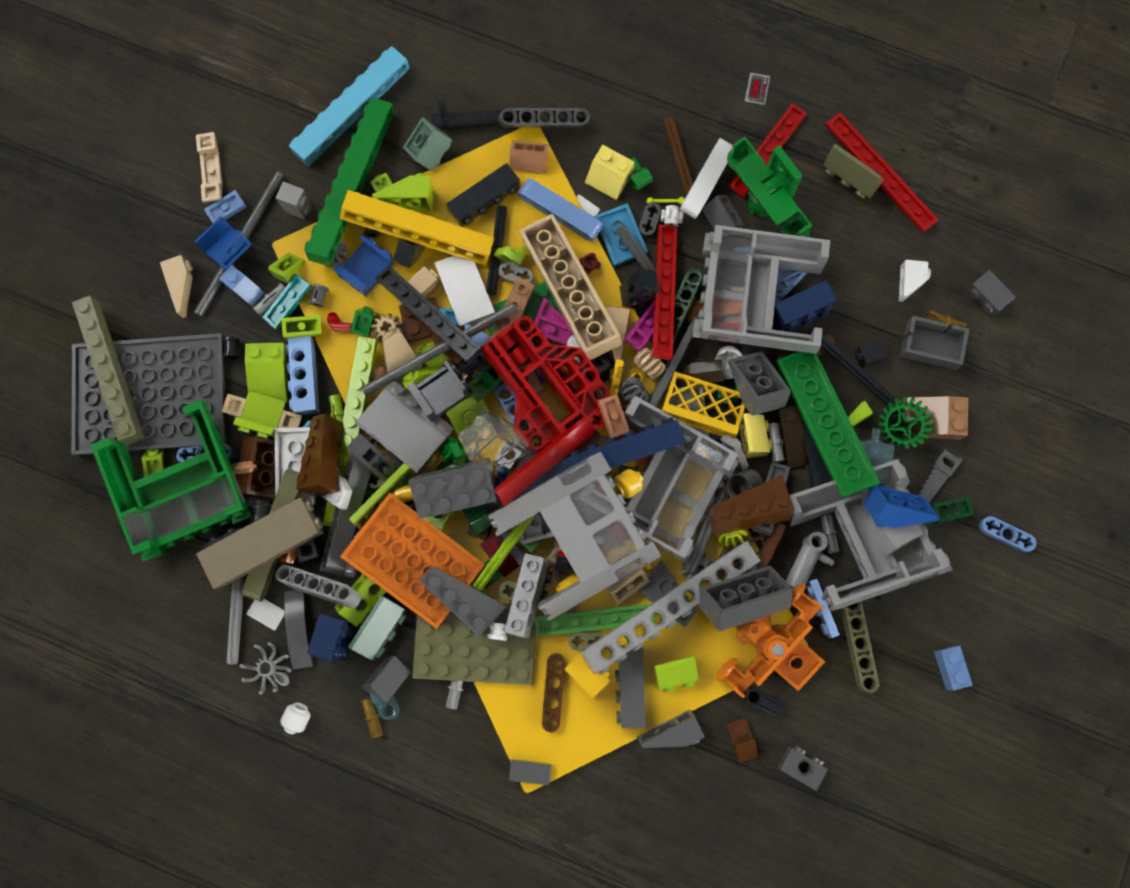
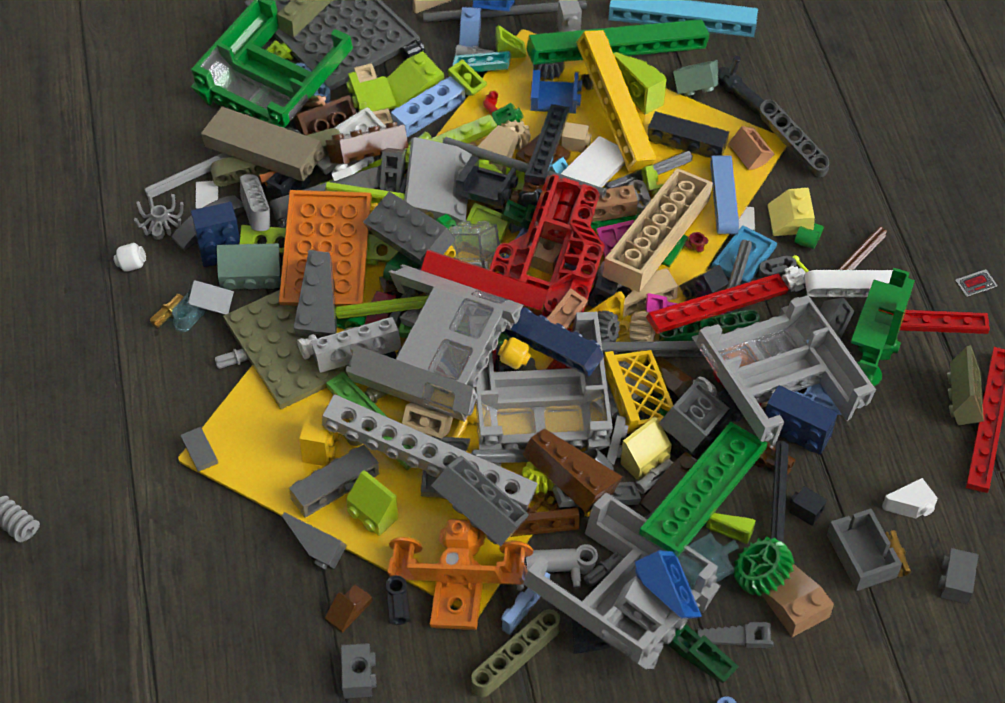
camera: 50 degrees right, 25 degrees down
dark grey bush [308,284,329,308] -> none
black slope [393,239,426,268] -> none
reddish brown beam [542,653,565,733] -> none

